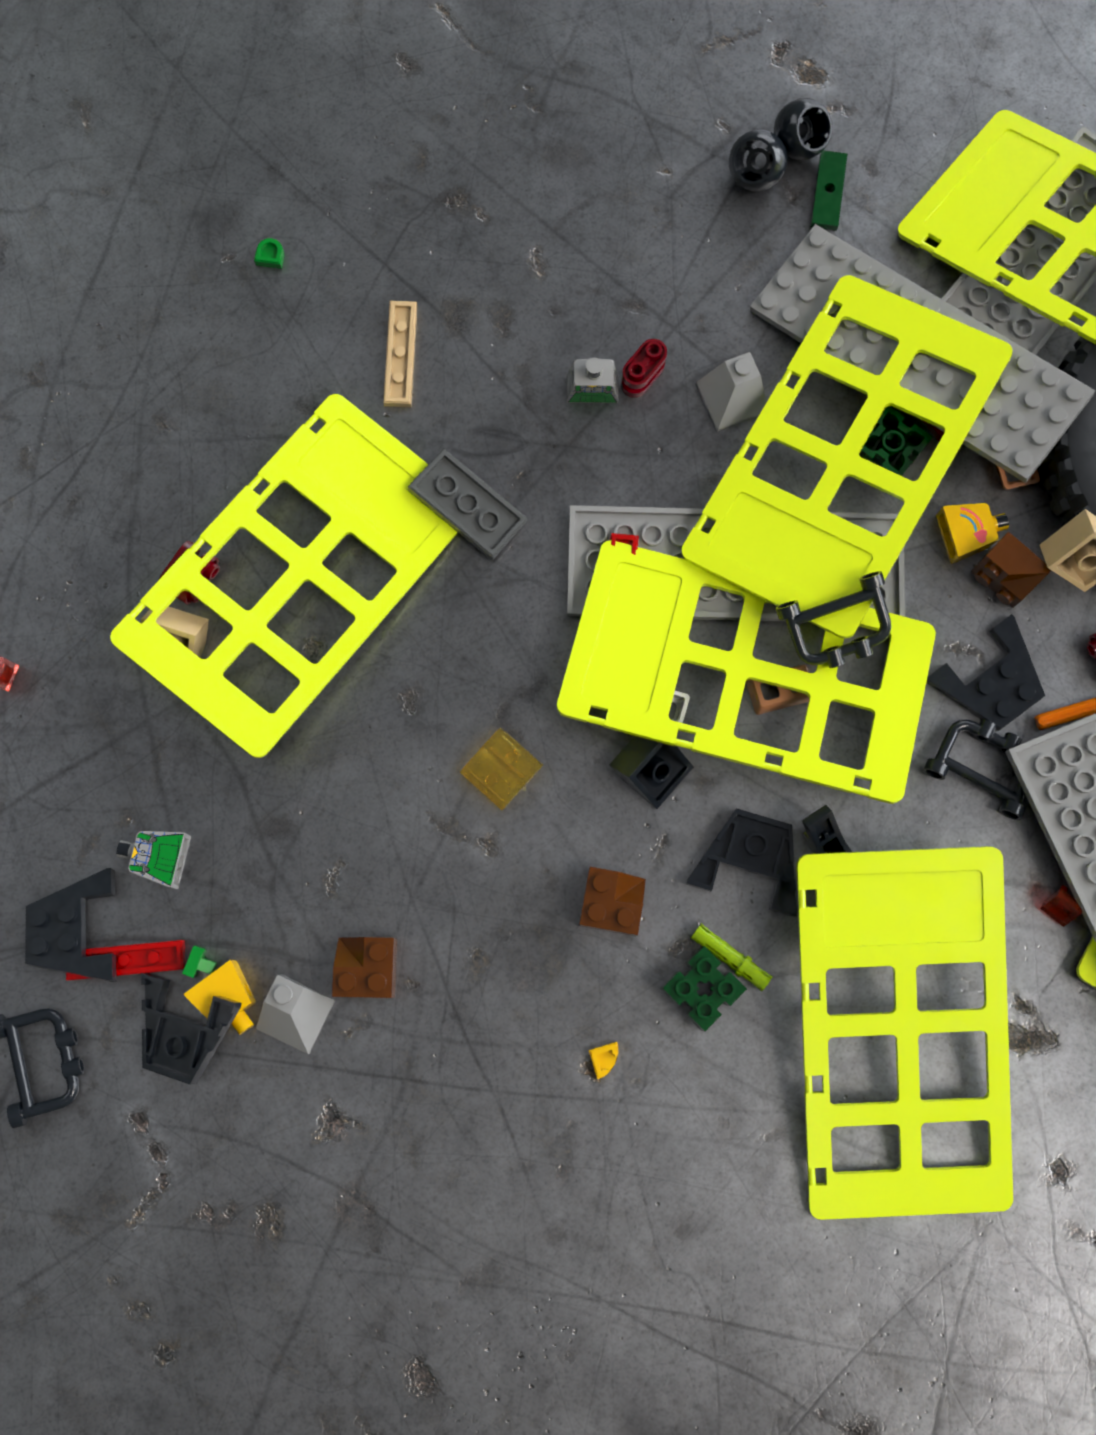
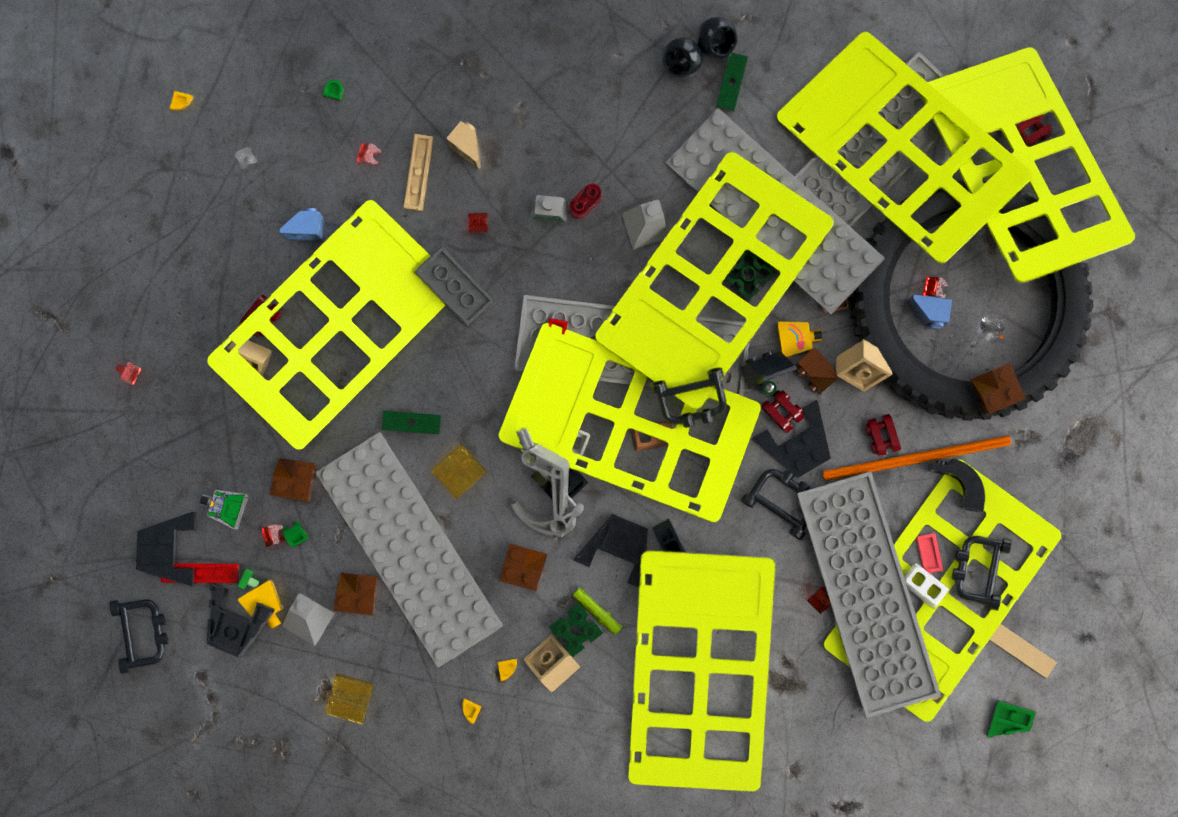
camera: 10 degrees right, 5 degrees up
none -> yellow tile [169,91,193,111]
none -> clear plate [235,147,257,169]
none -> clear red tile [261,524,286,547]
none -> reddish brown slope [270,458,317,503]
none -> medium blue slope [280,208,324,241]
none -> green tile [283,521,309,548]
none -> light grey plate [315,432,503,668]
none -> clear yellow slope [325,673,374,724]
none -> clear red tile [357,143,381,165]
none -> dark green tile [382,411,441,435]
none -> tan slope [446,121,481,169]
none -> yellow tile [462,698,482,724]
none -> clear red tile [468,213,488,233]
none -> light grey piece [511,427,584,537]
none -> tan slope [523,634,580,693]
none -> black slope [740,351,797,388]
none -> dark green piece [760,381,777,396]
none -> dark red brick [761,390,804,434]

